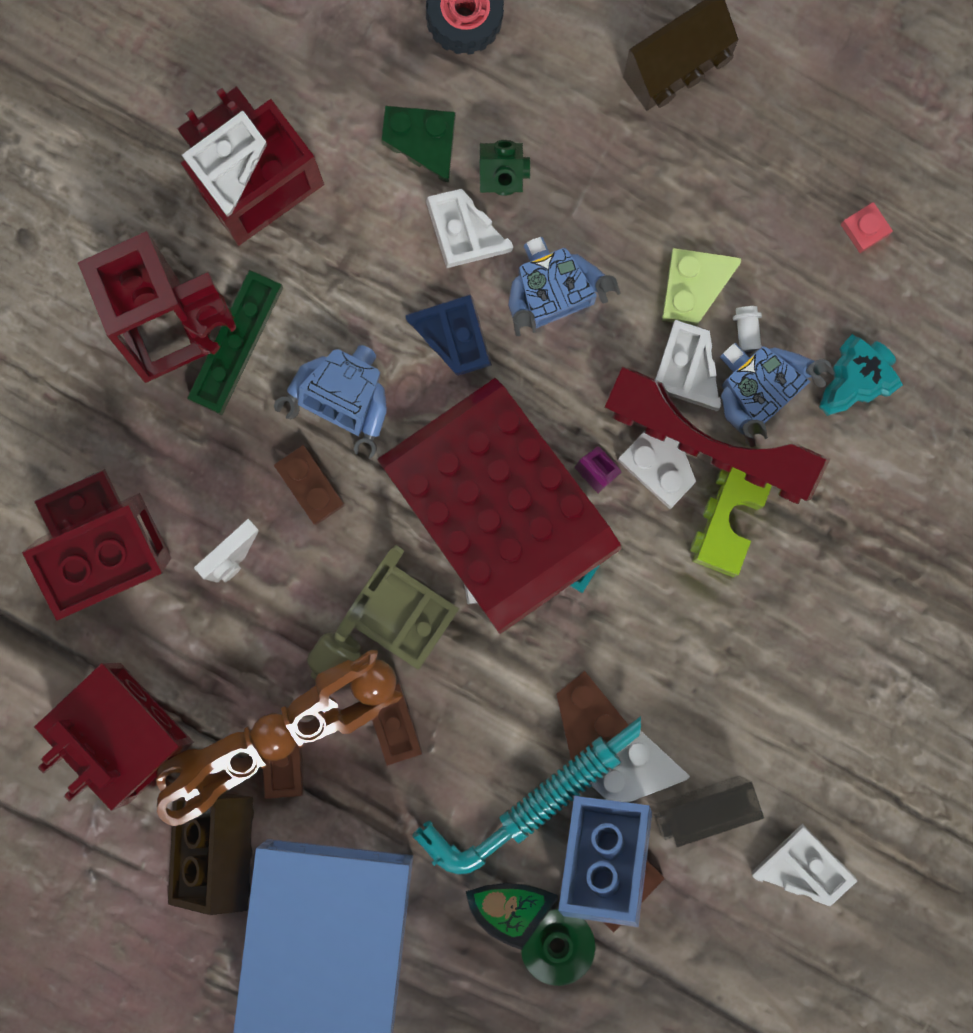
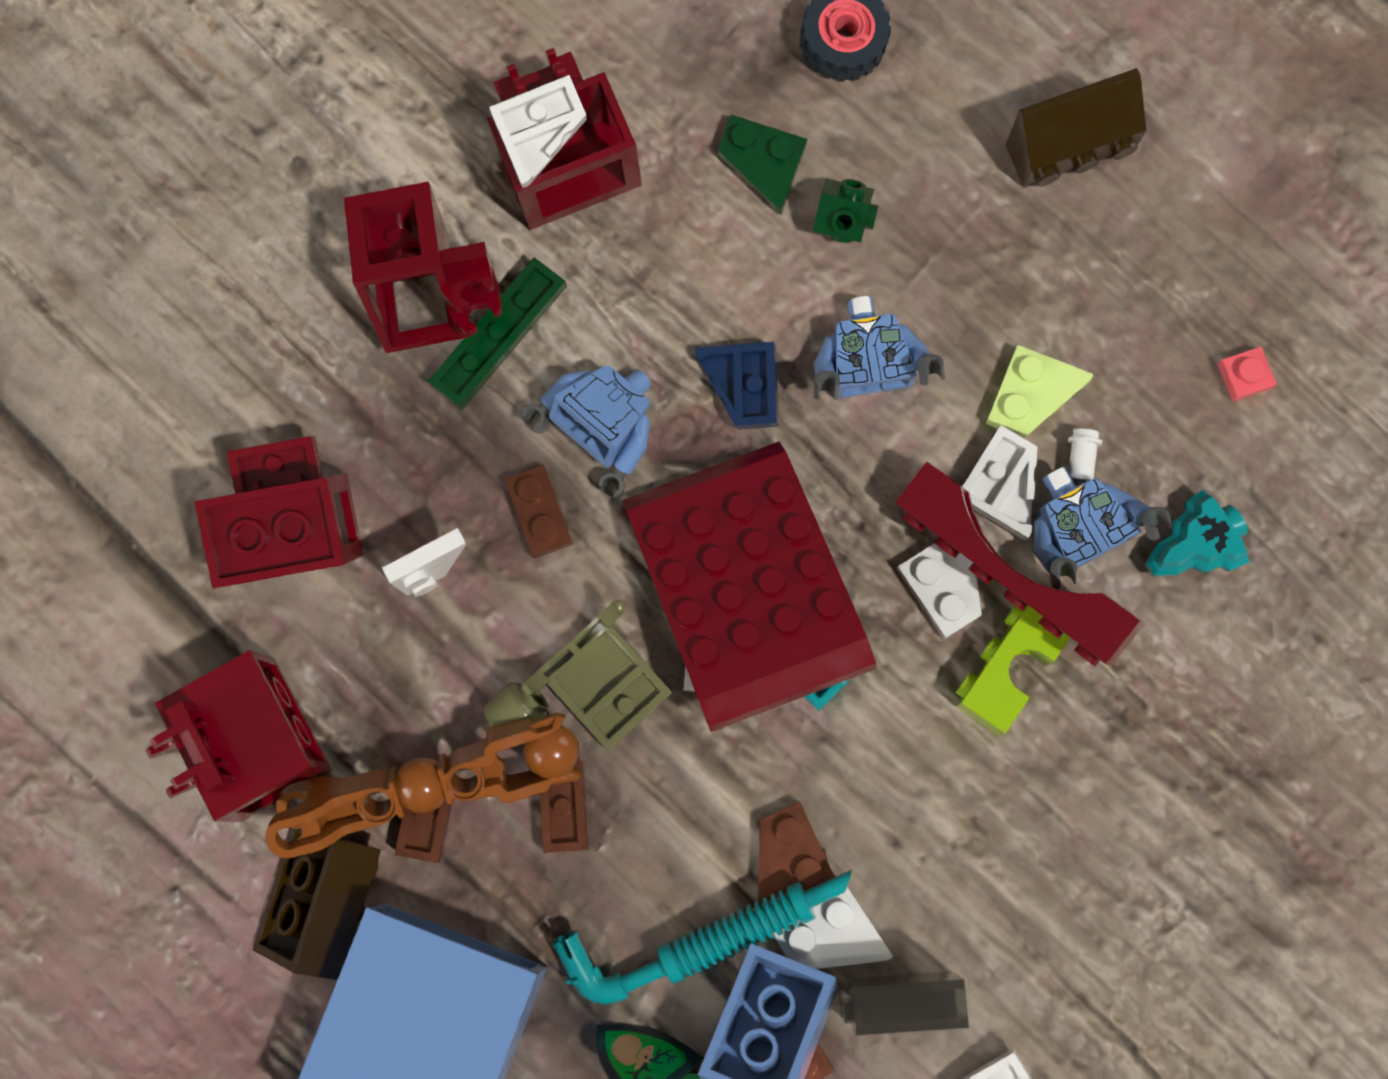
camera: 20 degrees right, 5 degrees down
white wing [426,189,513,268] -> none
magenta slope [574,446,622,494] -> none

